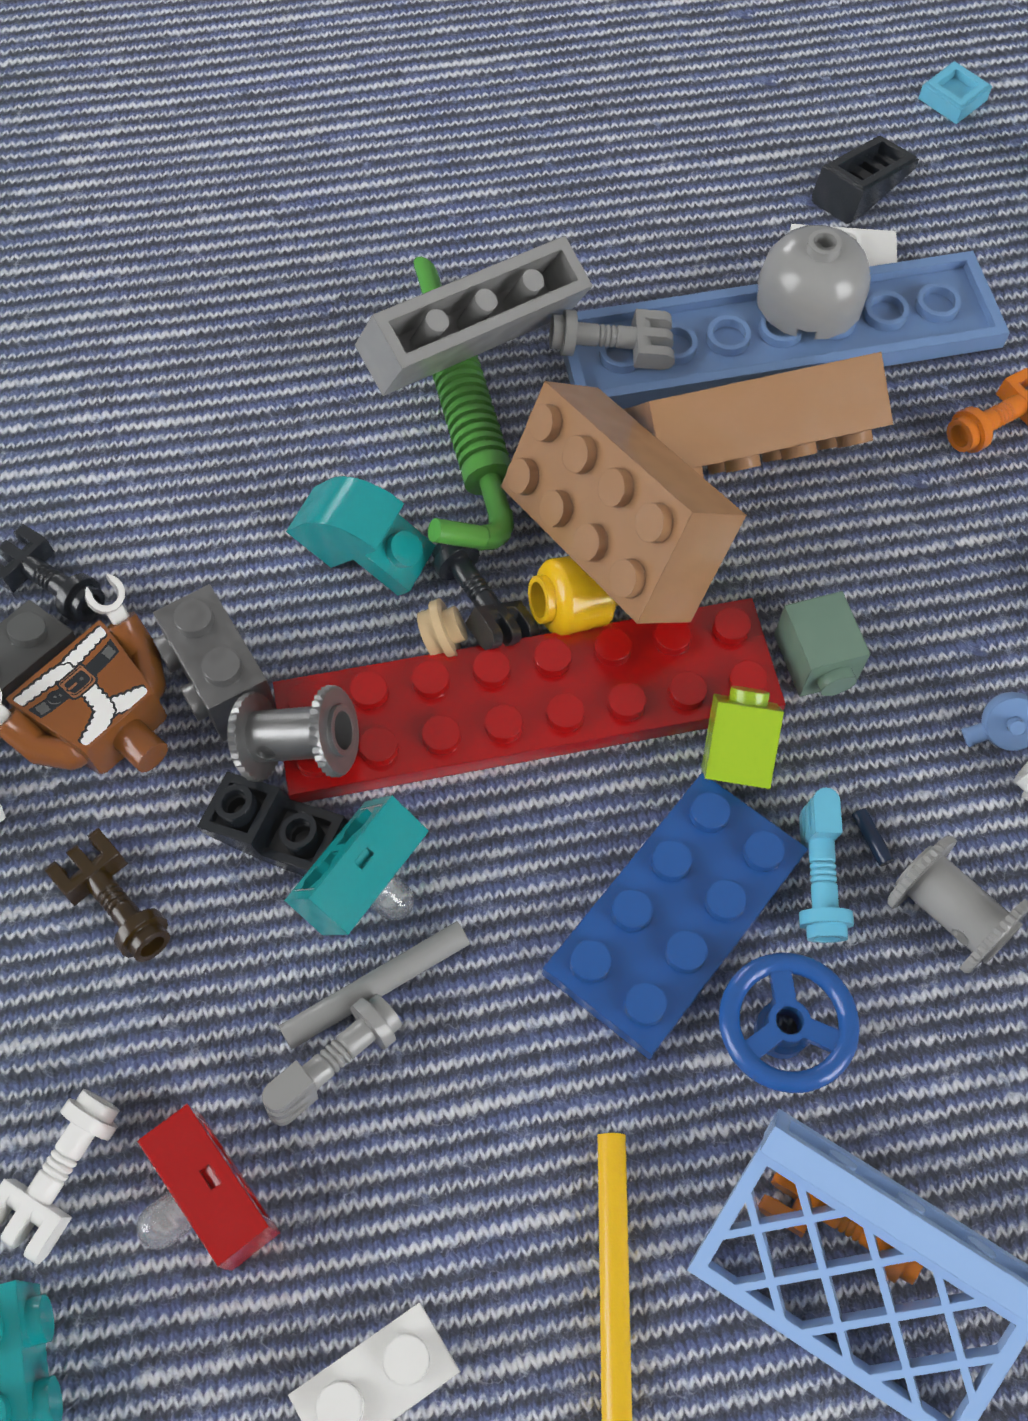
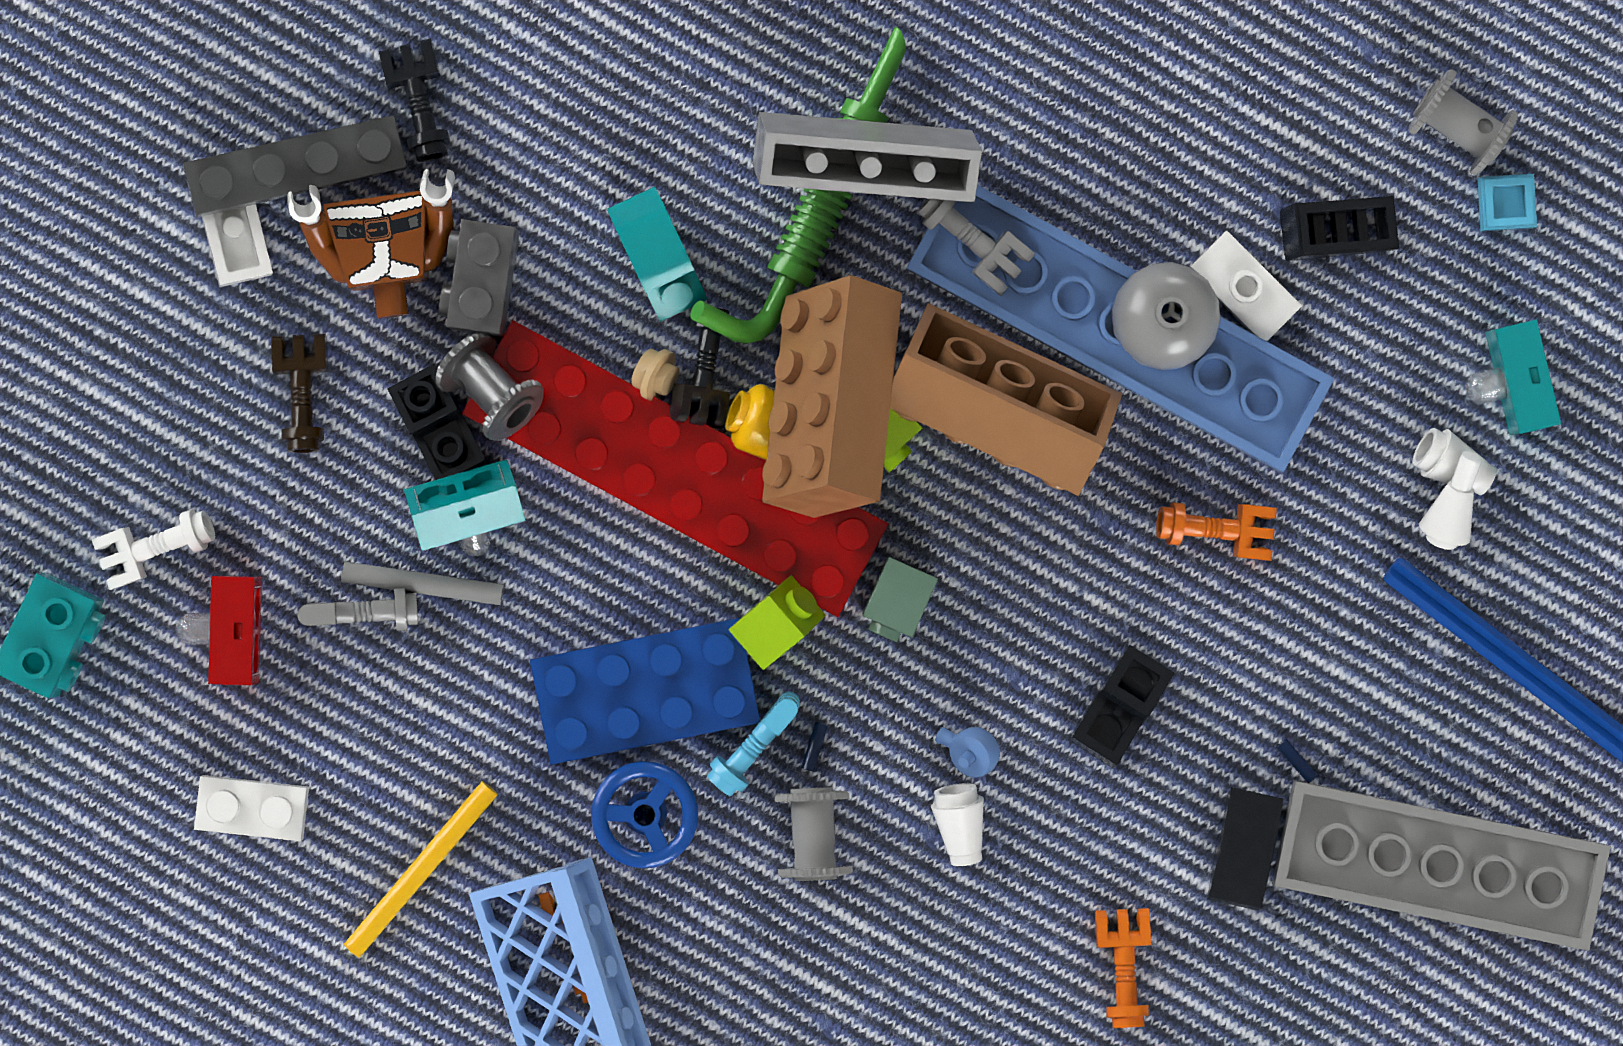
camera: 40 degrees right, 25 degrees up
none -> light grey hose [1408,69,1518,175]

